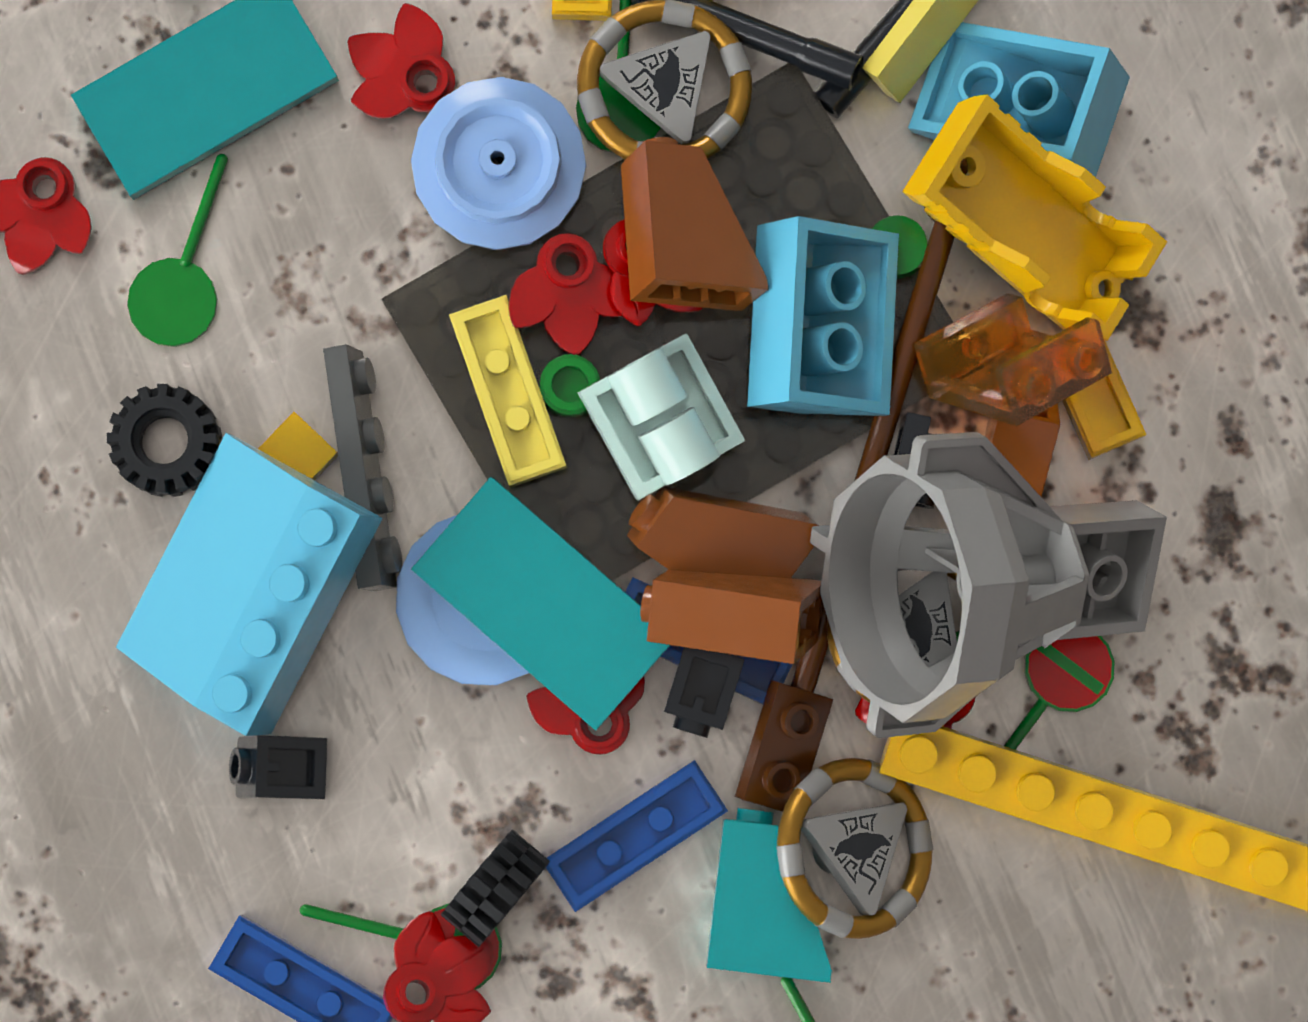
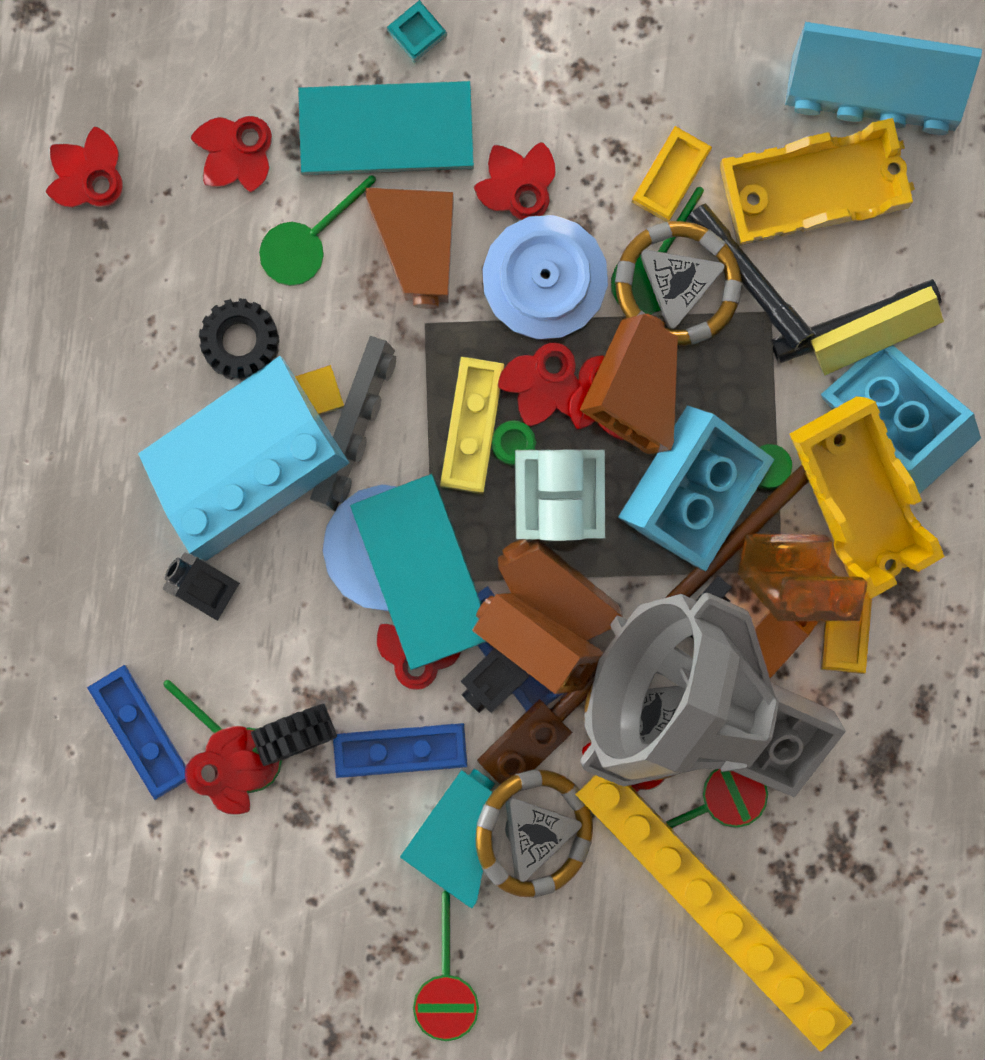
camera: 30 degrees right, 0 degrees up
none -> dark orange slope [366,188,454,309]

